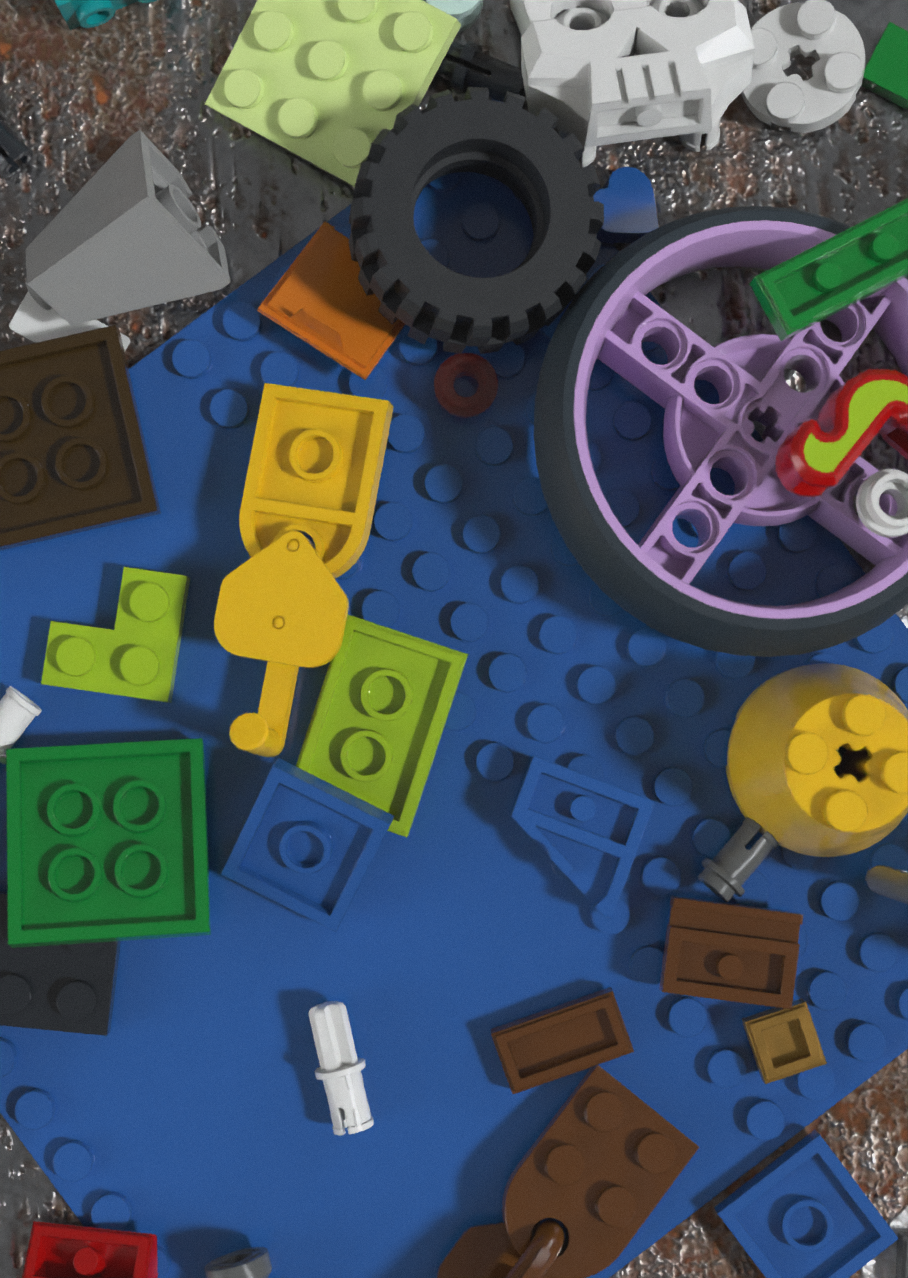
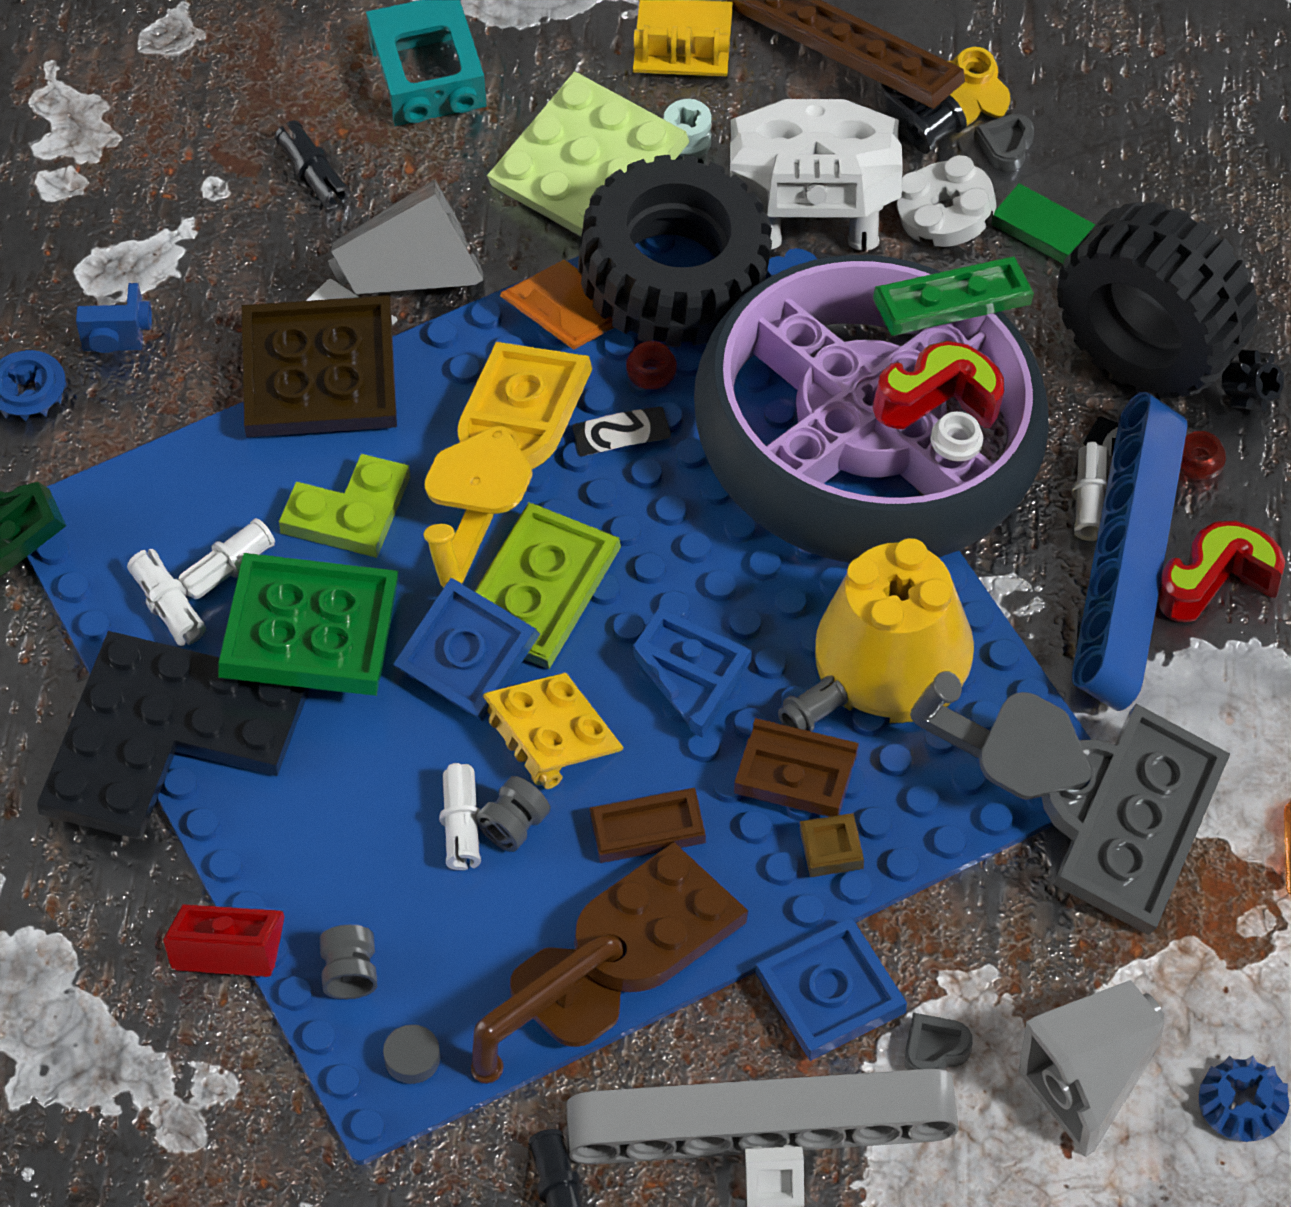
camera: 15 degrees right, 30 degrees down
none -> dark grey wheel [475,776,551,852]
none -> yellow hinge [483,673,624,789]
none -> sticker [572,406,671,456]

